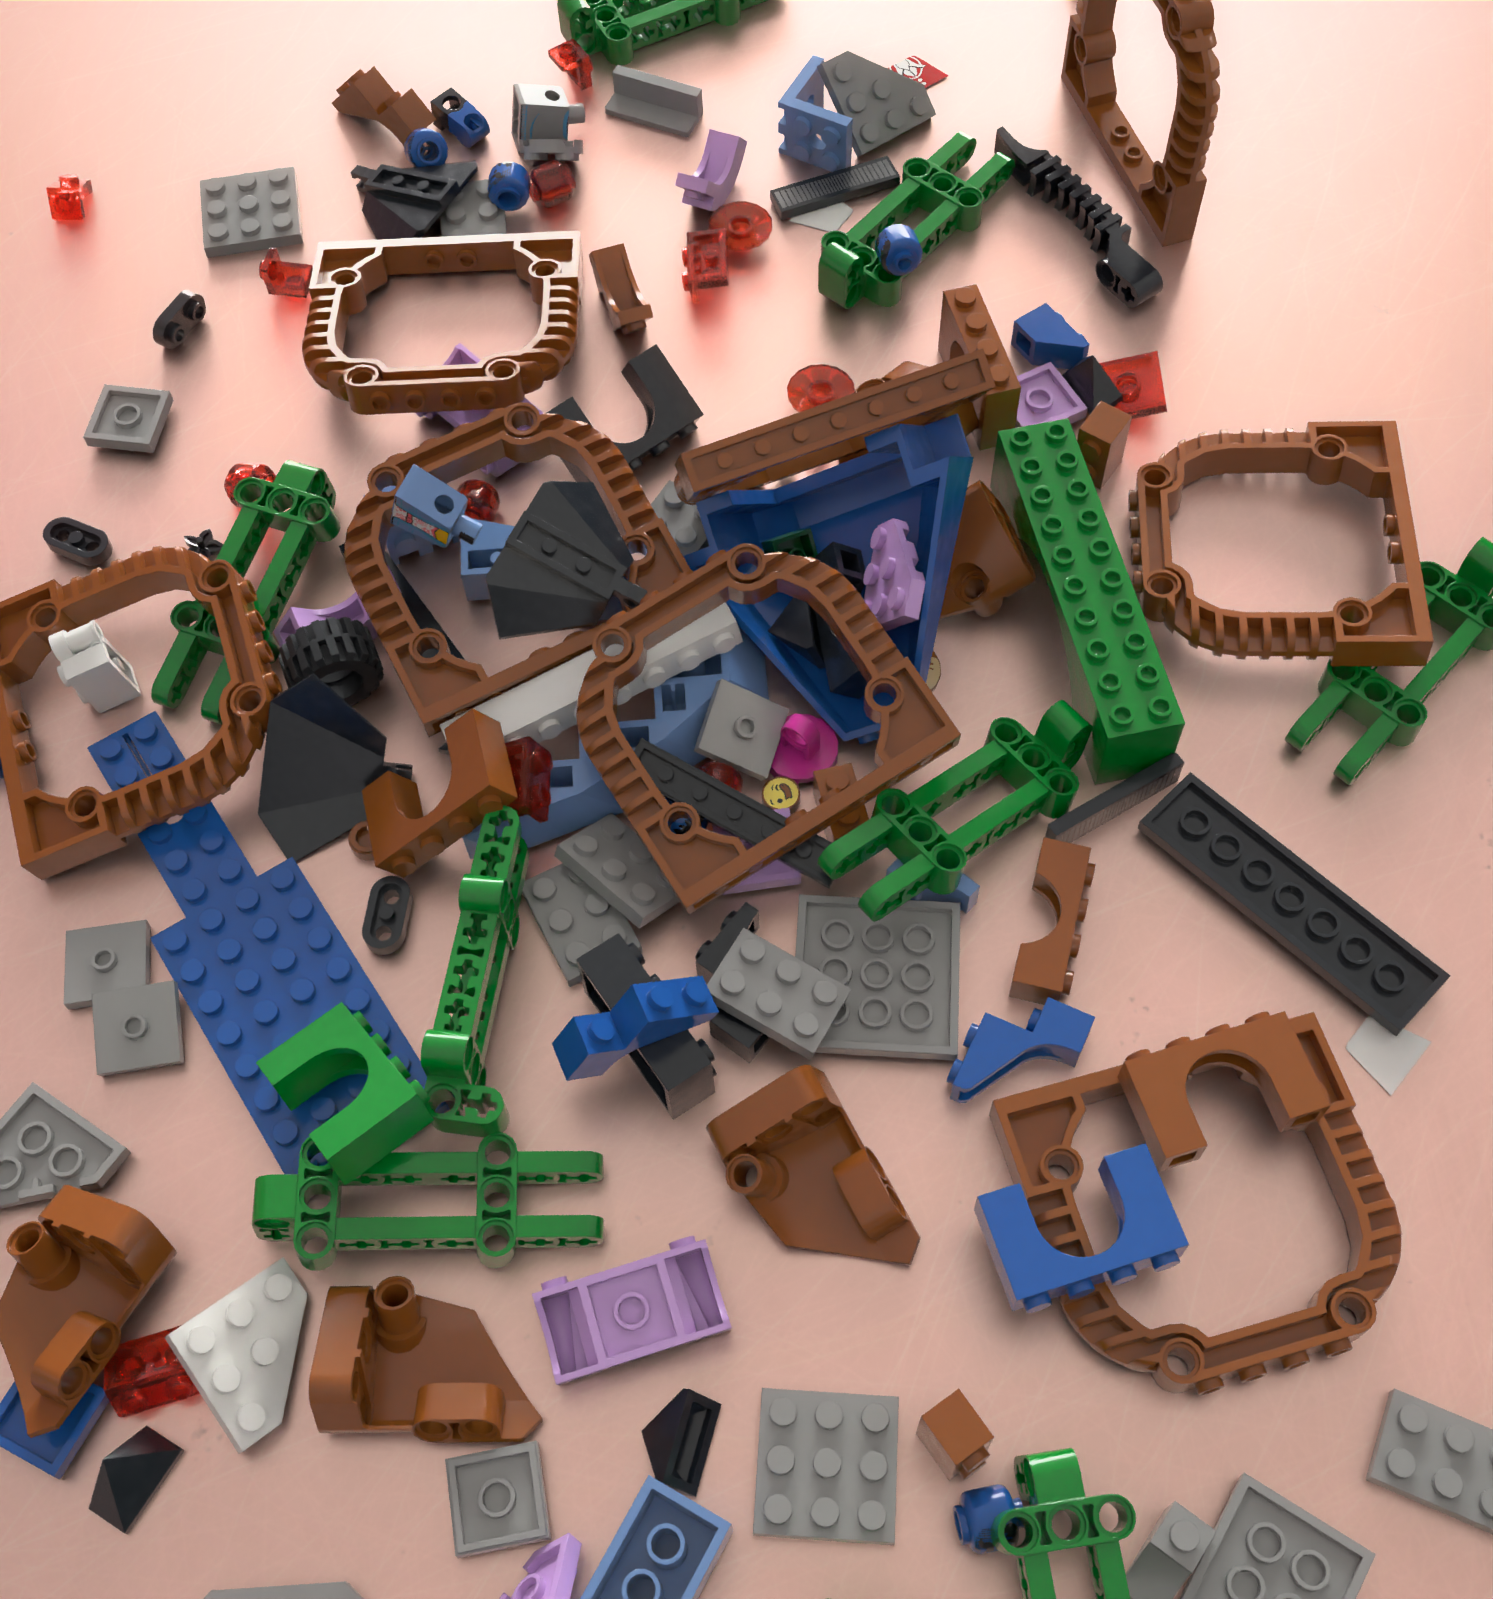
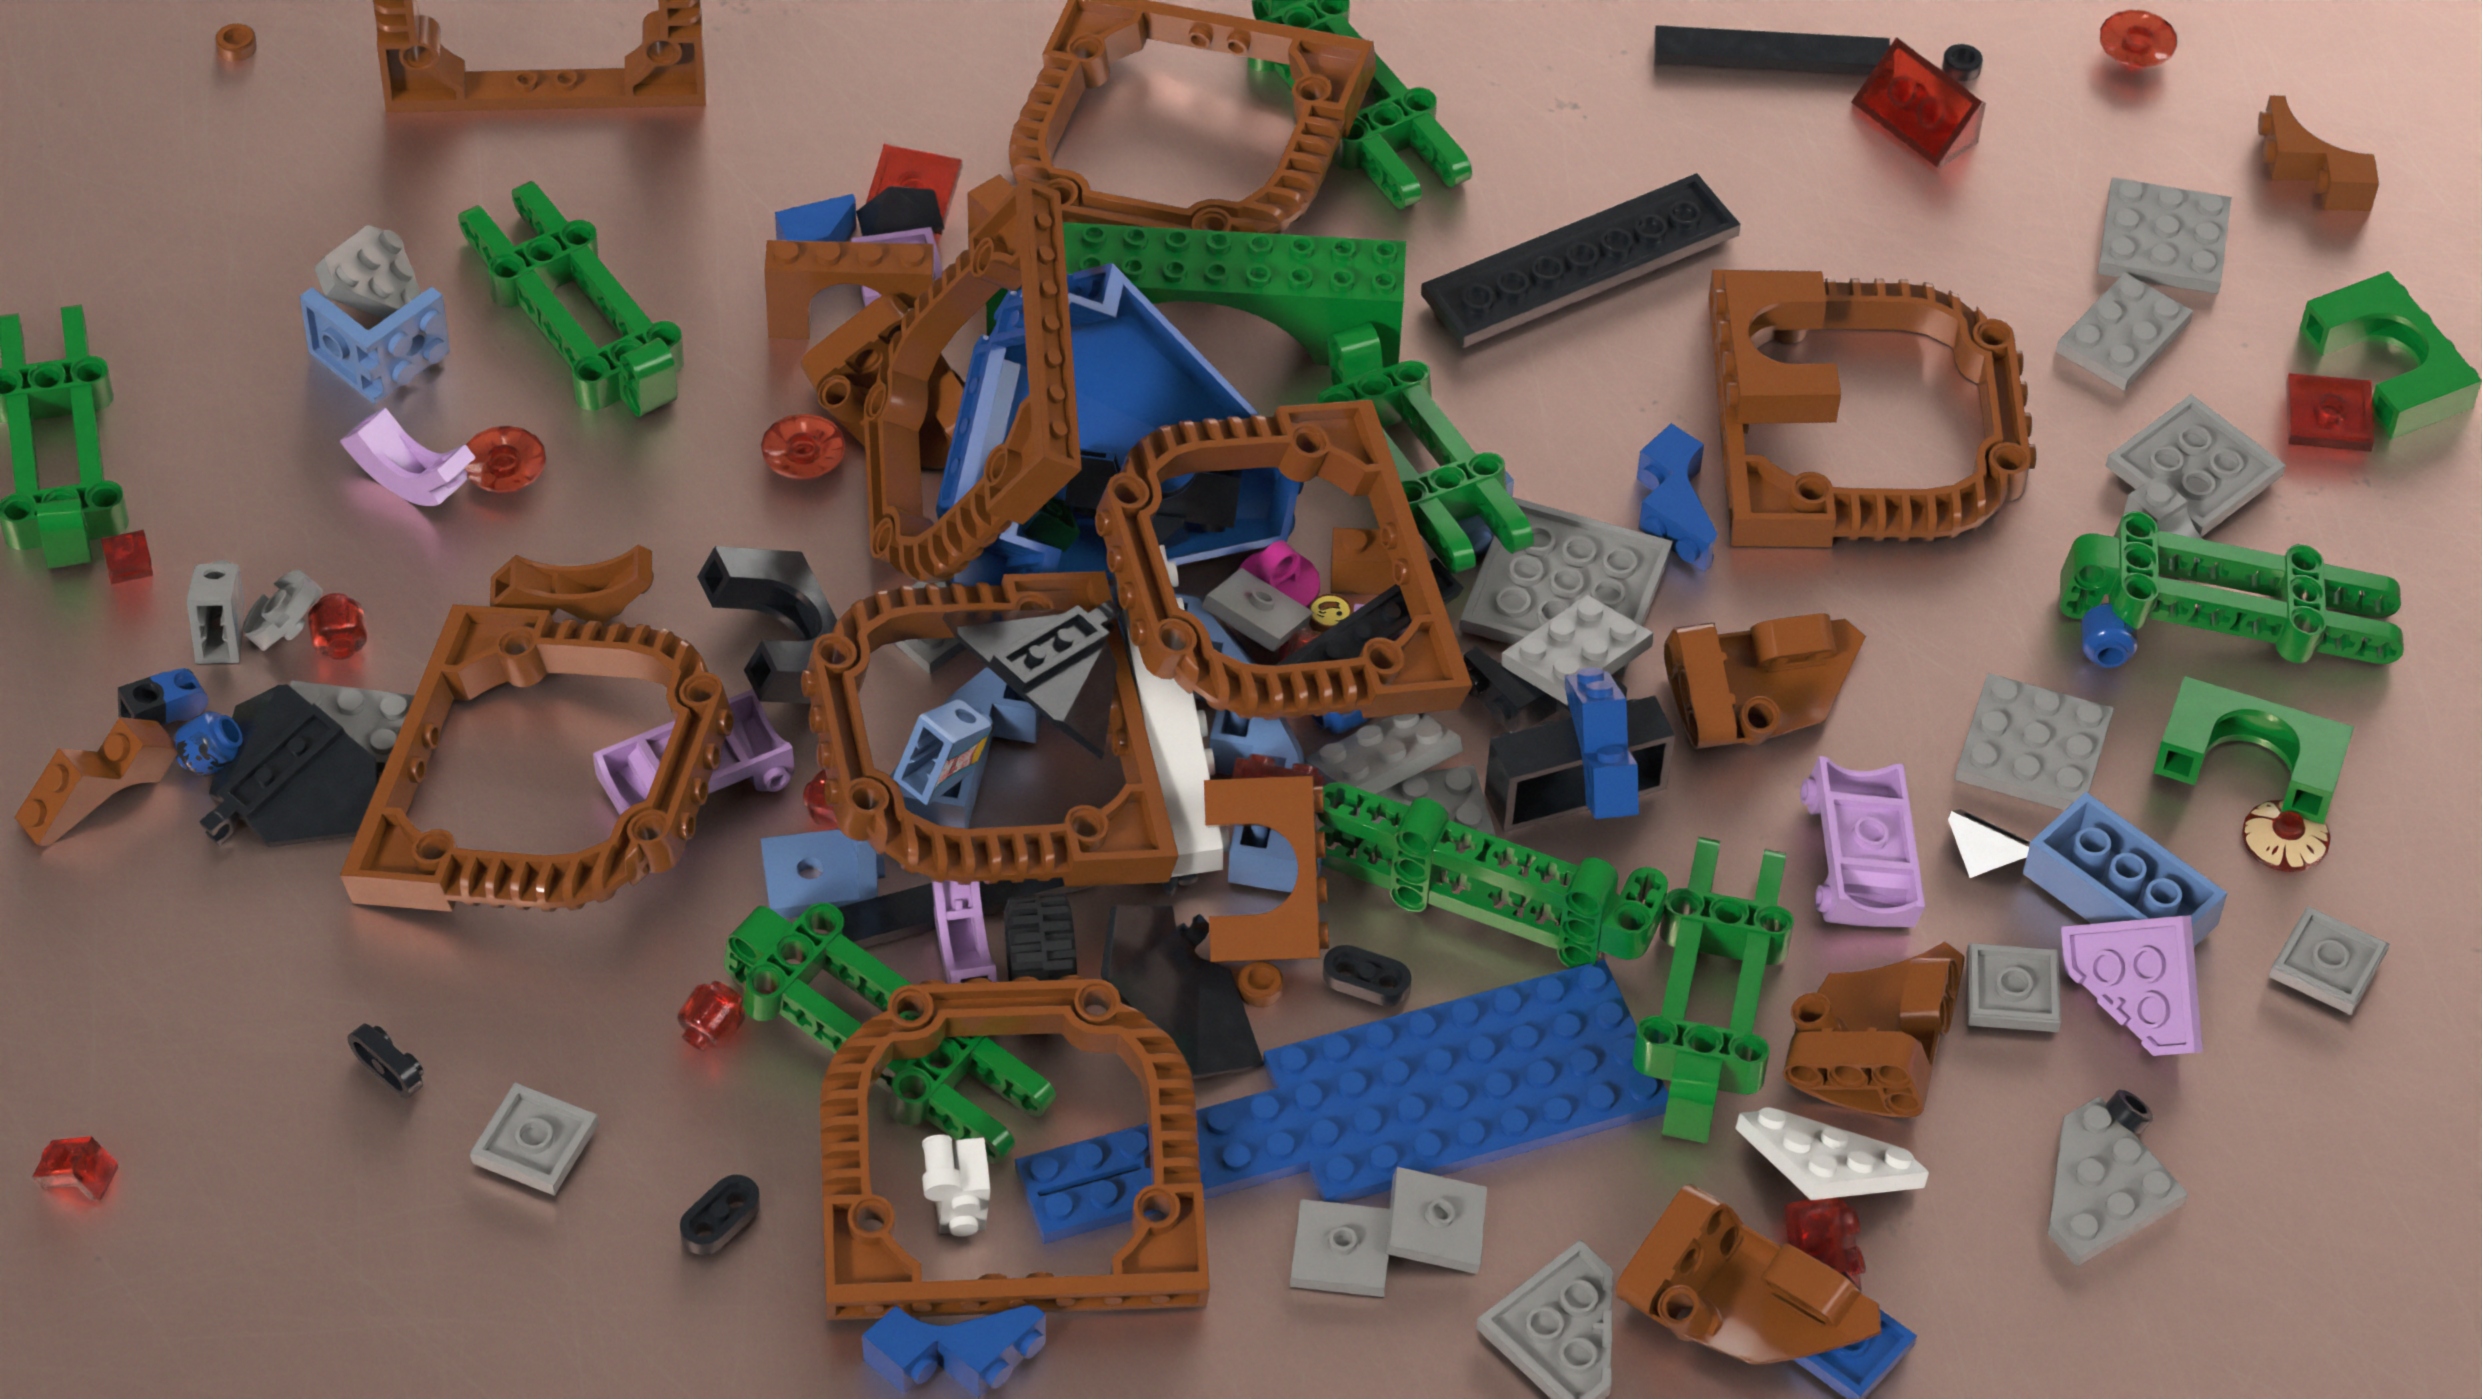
camera: 80 degrees left, 10 degrees down
black slope [89,1425,185,1535] -> none
black plant [184,529,223,561] -> none
light grey plate [200,166,303,258] -> none
green arch [256,1002,434,1186] -> none
clear red bracket [259,248,313,298] -> none
blue head [487,161,530,211] -> none
light grey panel [605,65,703,137] -> none
clear red bracket [682,227,729,303] -> none
tile [770,156,900,220] -> none
white sticker [789,202,853,232] -> none
lavender plate [863,518,926,631] -> none
blue head [875,224,923,276] -> none
sticker [888,55,949,88] -> none
dark orange piece [916,1389,994,1481] -> none
blue arch [974,1143,1189,1313] -> none
black piece [994,126,1163,308] -> none
dark orange arch [1009,837,1096,1005] -> none
black tile [1045,753,1185,843] -> none
white sticker [1346,1016,1431,1096] -> none

